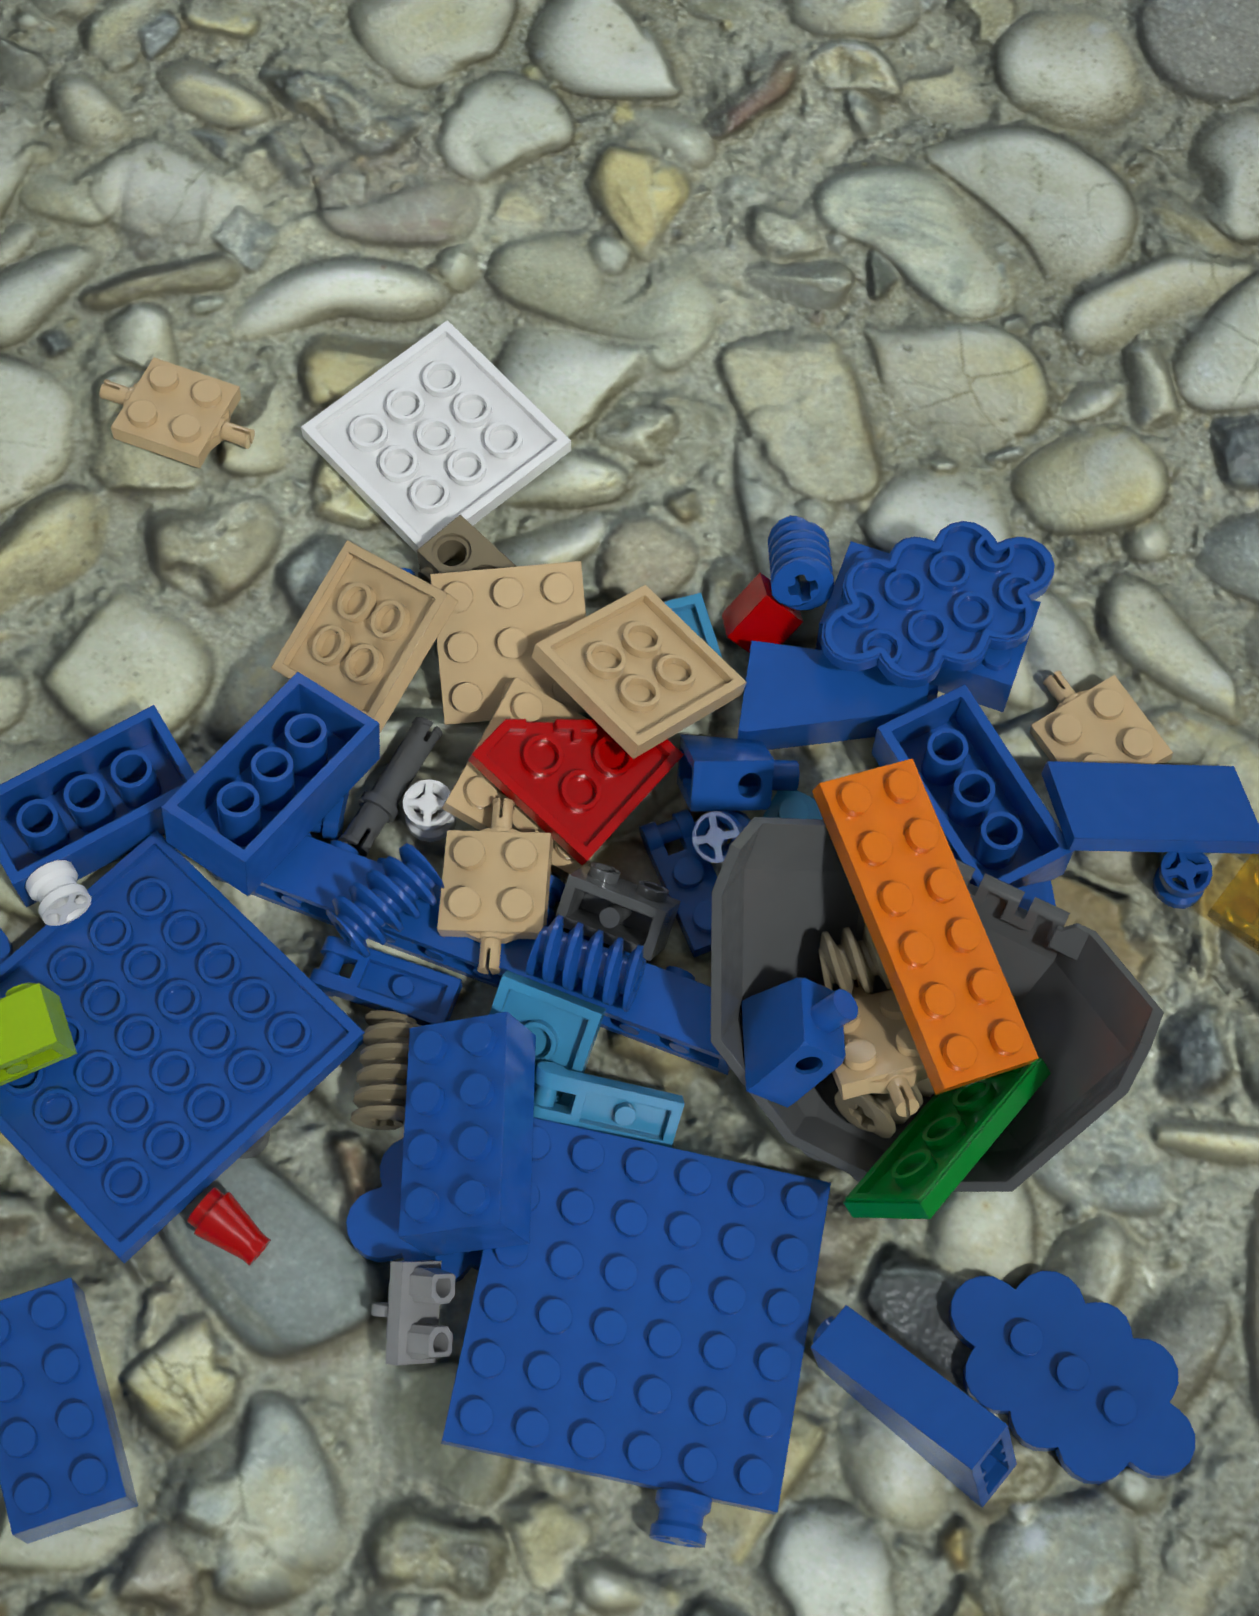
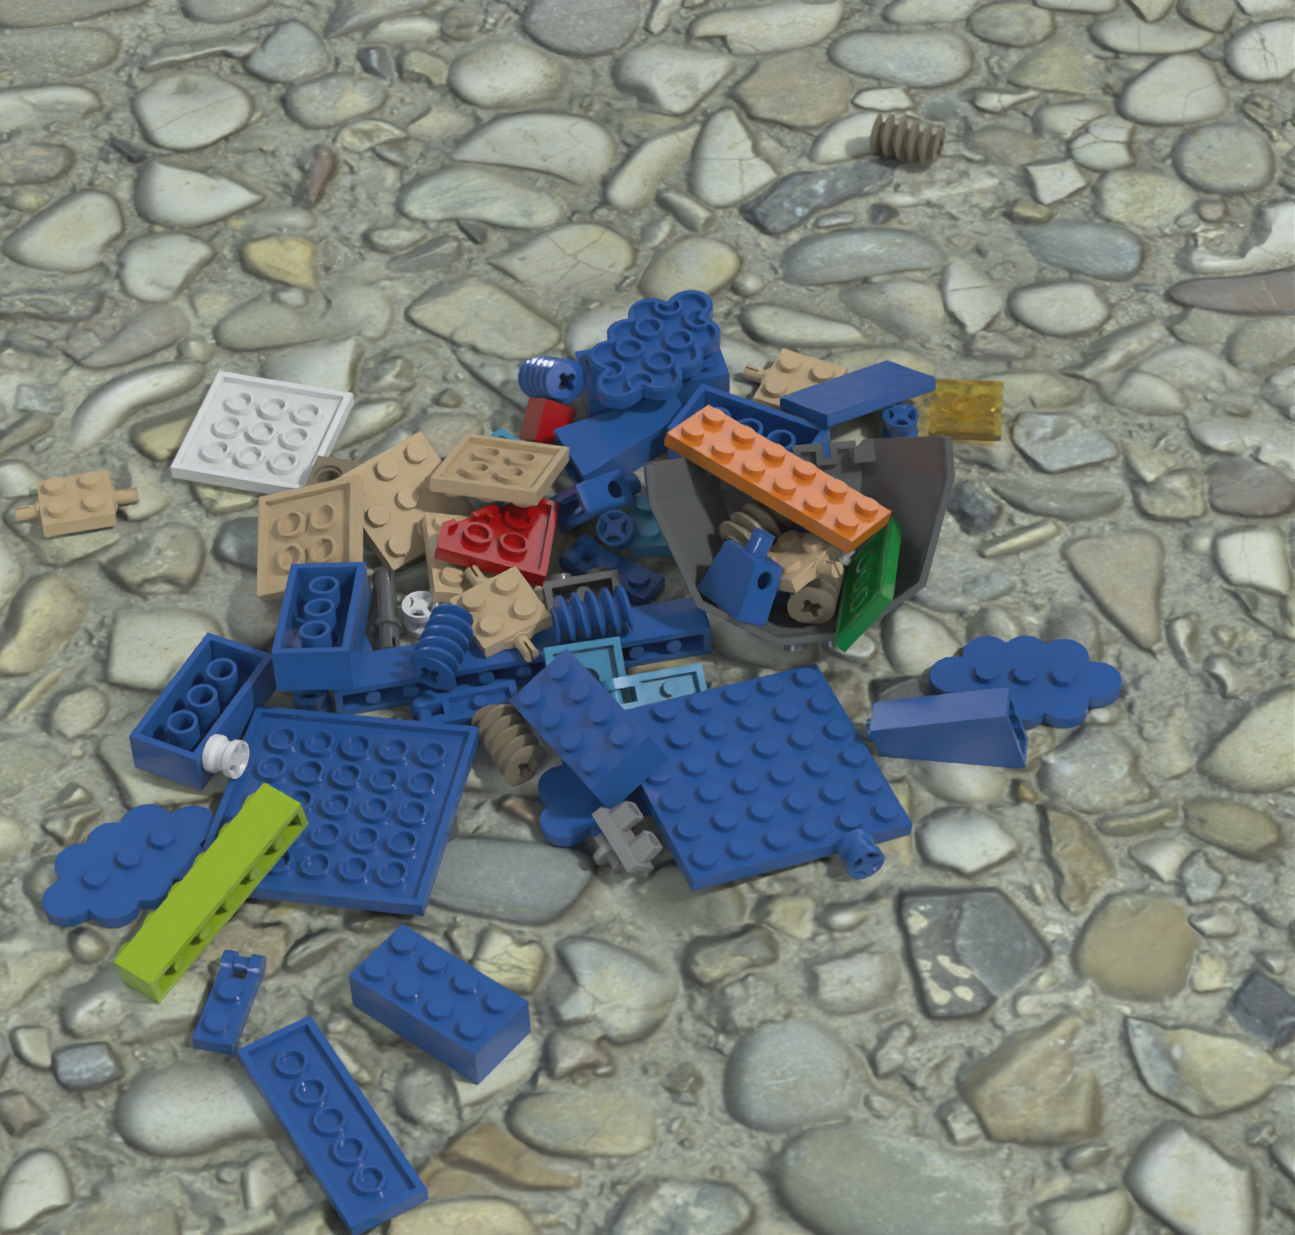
camera: 30 degrees left, 20 degrees down
red cone [187,1187,271,1266] -> none

